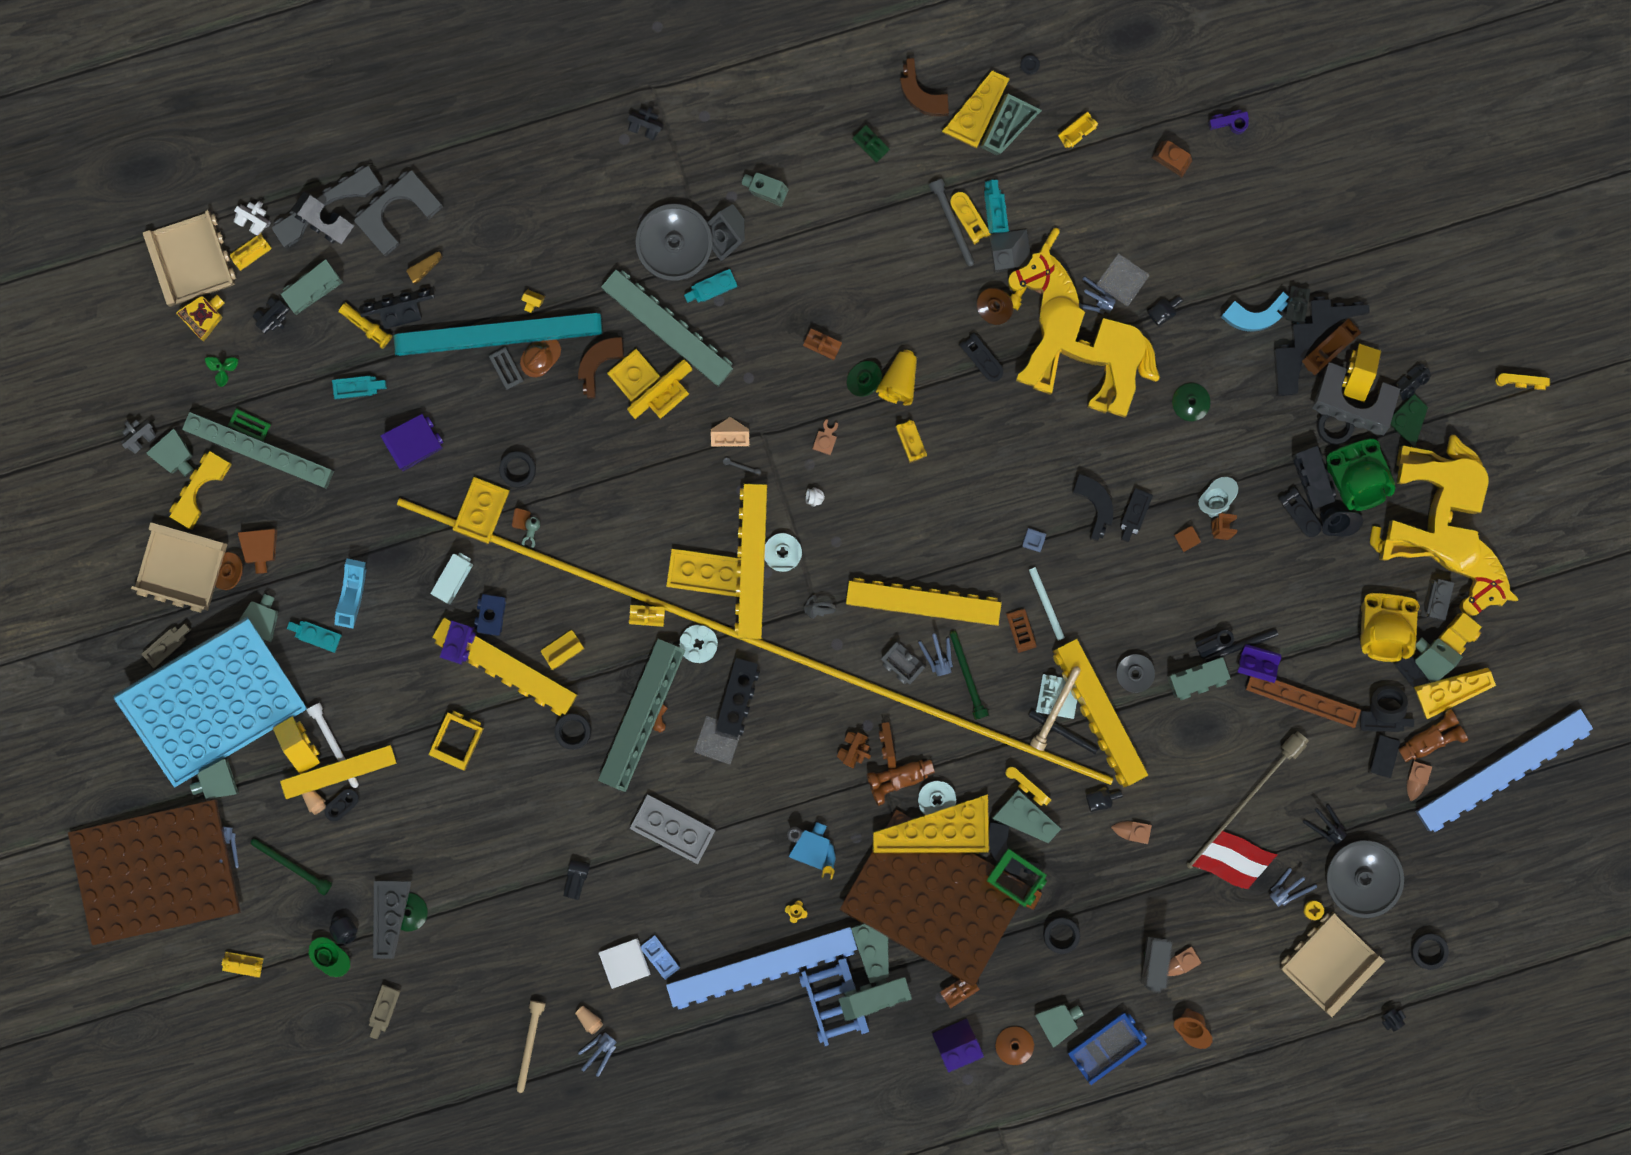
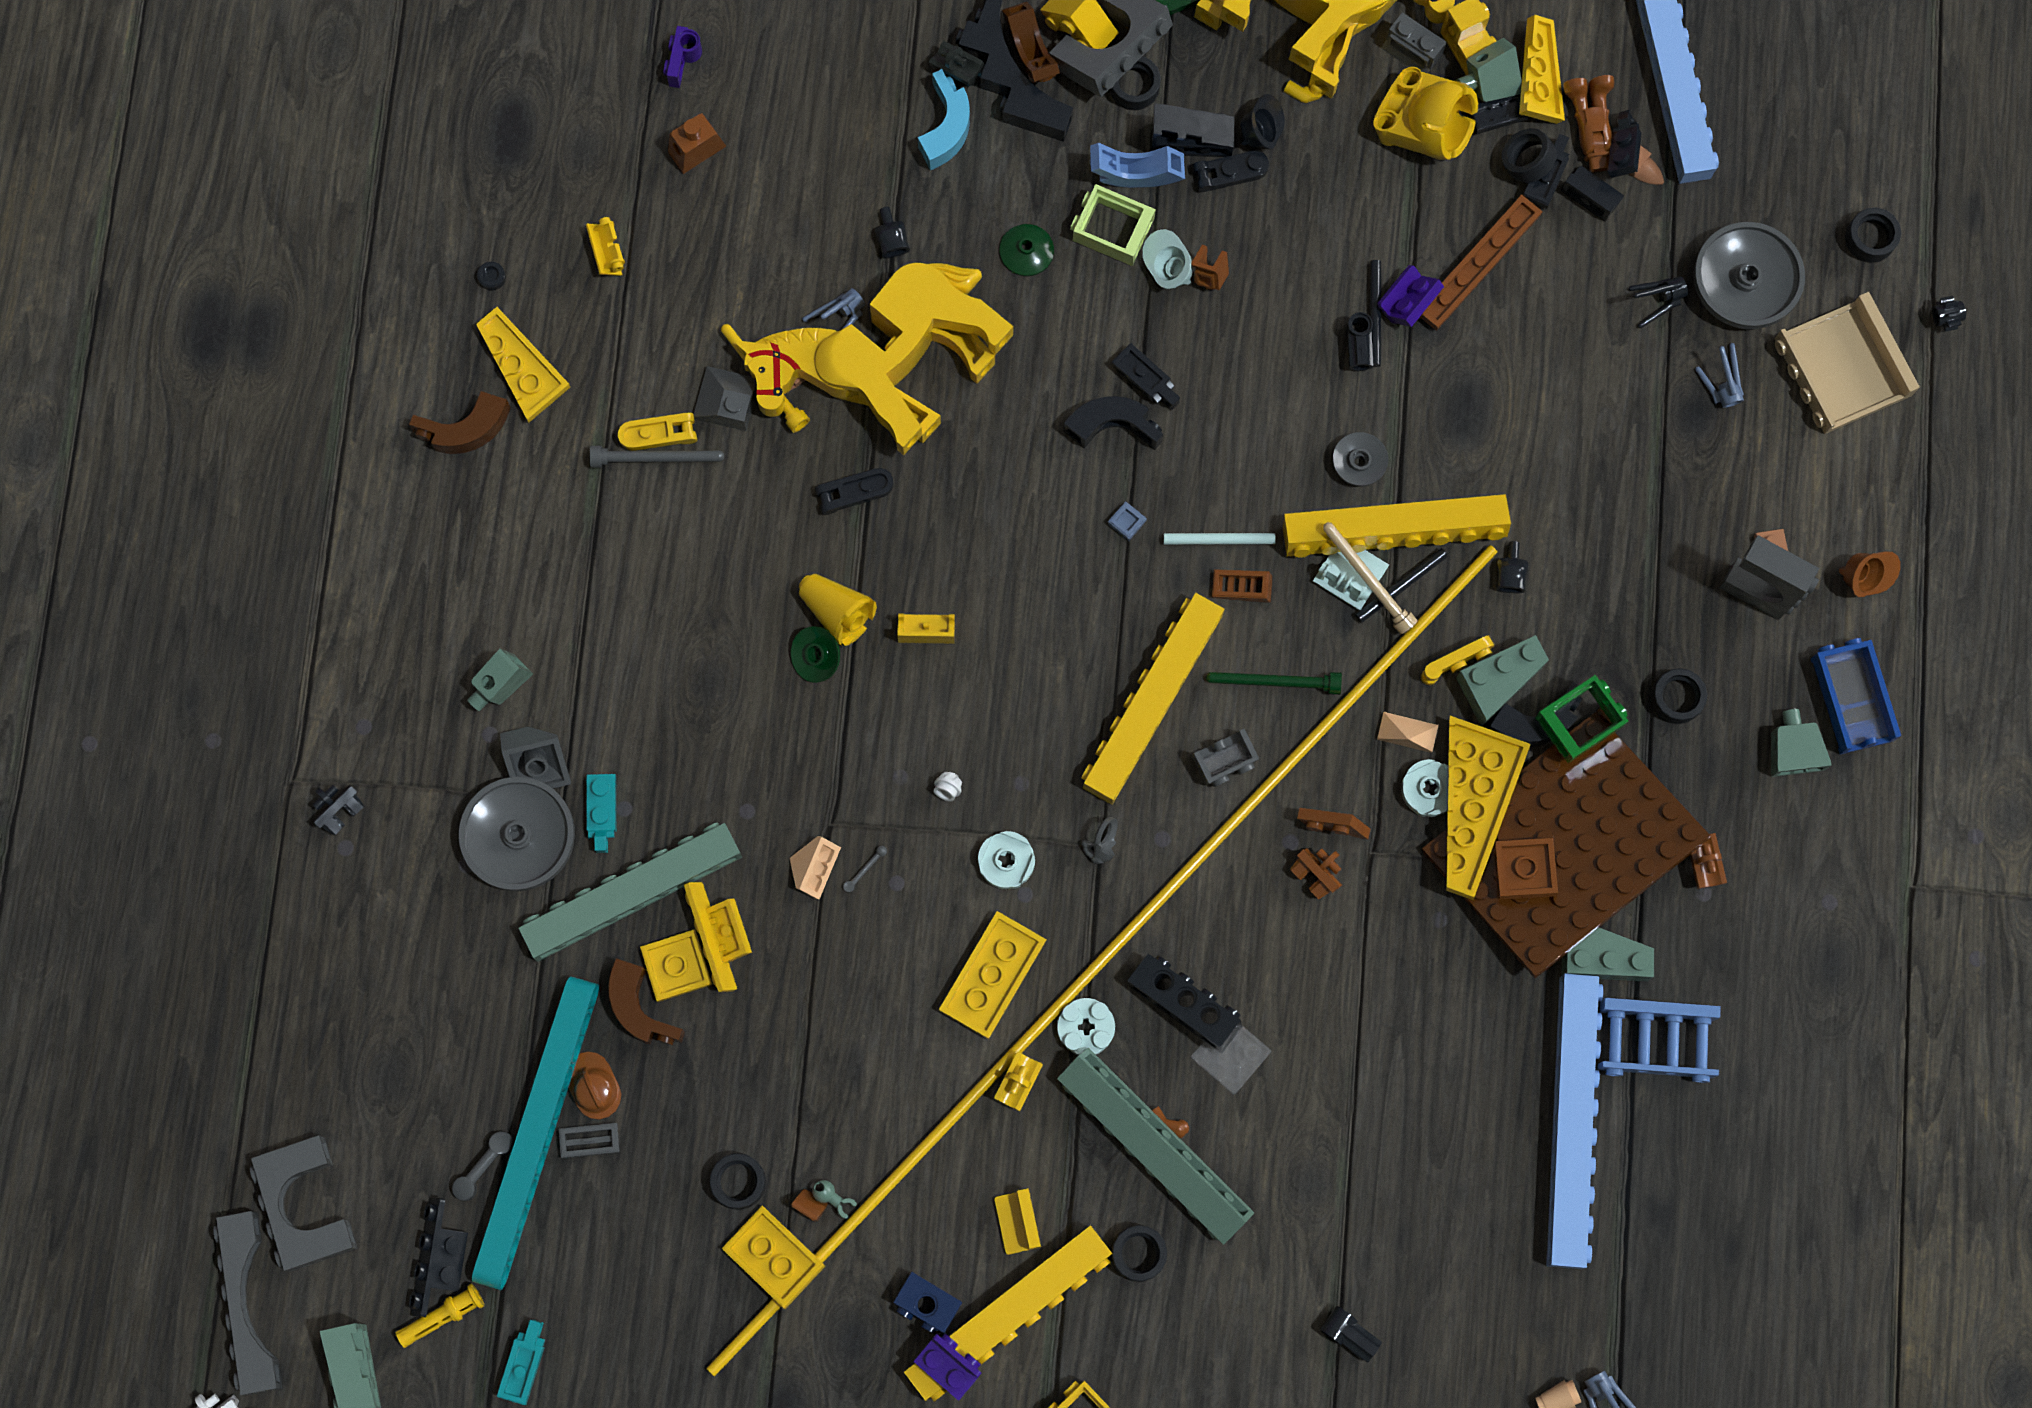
camera: 70 degrees left, 10 degrees down
arch [291,192,354,245] -> none
dark purple slope [381,414,444,472] -> none
pearl gold slope [406,252,443,285] -> none
light aqua window [430,553,473,605] -> none
yellow tile [522,289,545,313] -> none
white slope [599,938,651,989] -> none
light grey plate [630,794,716,864] -> none
light blue slope [641,936,680,980] -> none
yellow brick [735,484,767,639] -> none
yellow plate [785,901,807,923] -> none
dark azure torso [787,822,836,879] -> none
dark orange hips [803,329,842,360] -> none
nougat plate [813,419,838,456] -> none
sand green wedge [839,977,912,1021] -> none
dark green hips [852,125,890,163] -> none
dark orange piece [867,759,935,806] -> none
sand blue plant [918,633,953,676] -> none
dark purple slope [932,1018,984,1072] -> none
reddish brown dish [977,288,1013,325] -> none
sand green wedge [980,94,1042,155] -> none
teal hinge [984,180,1009,233] -> none
dark orange dish [995,1026,1034,1065] -> none
clear tile [1096,253,1149,307] -> none
nougat plate [1111,821,1152,844] -> none
sand green wedge [1167,657,1231,701] -> none
dark orange slope [1174,526,1201,552] -> none
flag [1187,731,1309,889] -> none
yellow wheel [1303,900,1324,920] -> none
green piece [1327,439,1396,511] -> none
none -> dark grey bar [452,1131,515,1201]
none -> yellowish green window [1070,184,1156,266]
none -> medium blue arch [1090,143,1185,188]
none -> light nougat slope [1377,712,1438,753]
none -> dark orange plate [1495,838,1558,899]
none -> black hinge [1608,109,1642,178]

